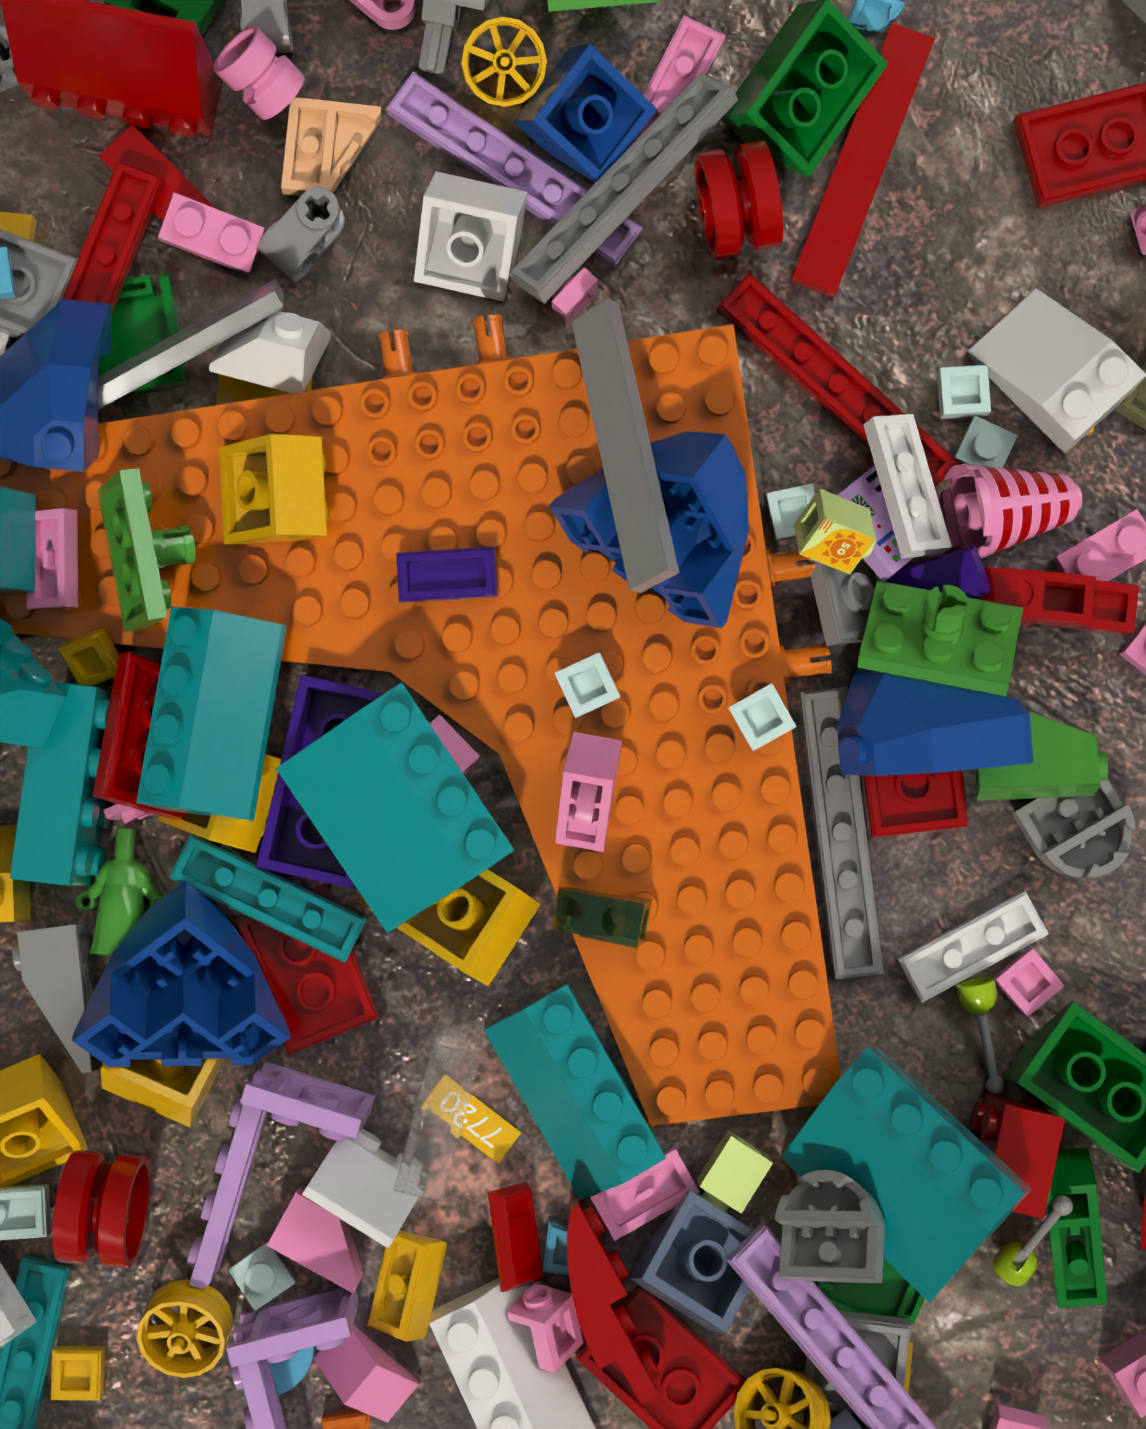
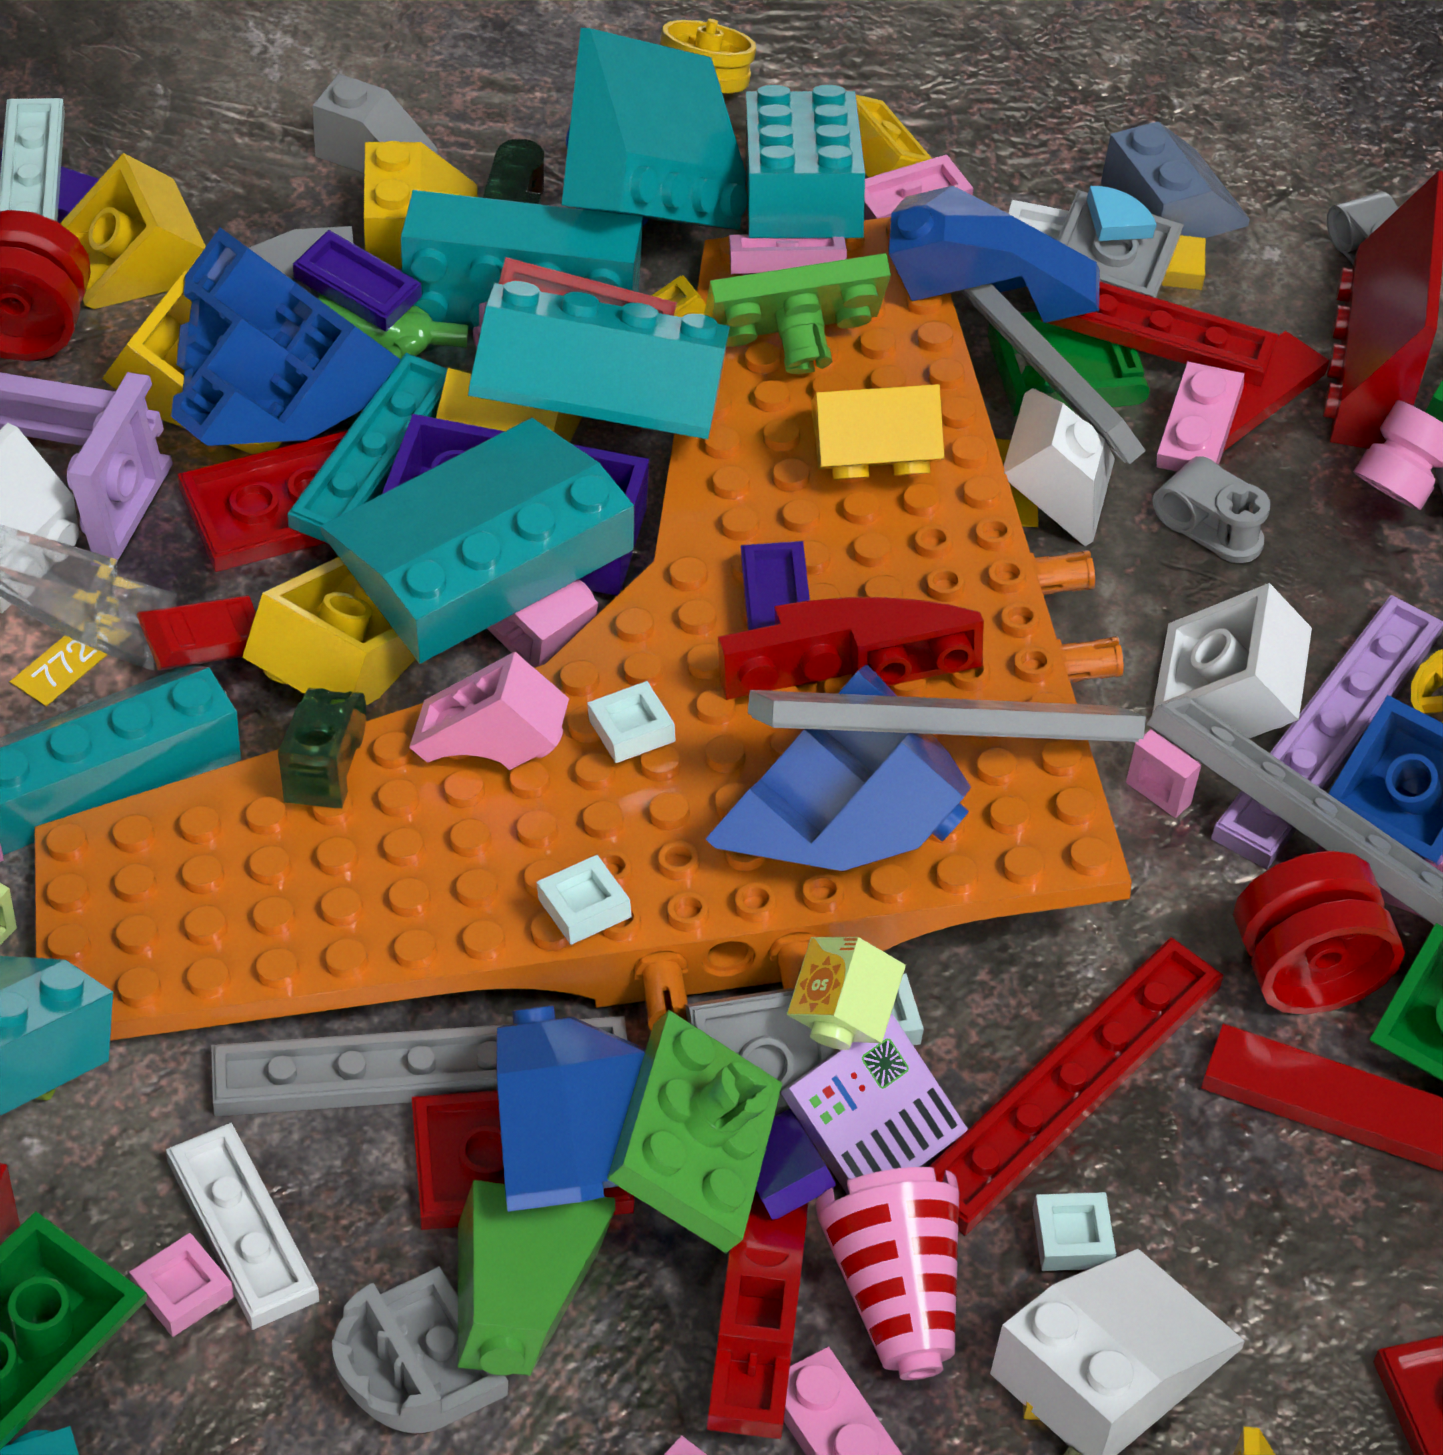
camera: 85 degrees right, 35 degrees down
light nougat wing [281,97,382,196] -> none
white plate [864,414,952,558] -> none
light aqua plate [953,415,1018,468] -> none
hinge [956,977,1005,1096] -> none
none -> red tile [136,595,256,671]
none -> dark purple tile [293,230,422,332]
none -> red slope [718,597,984,700]

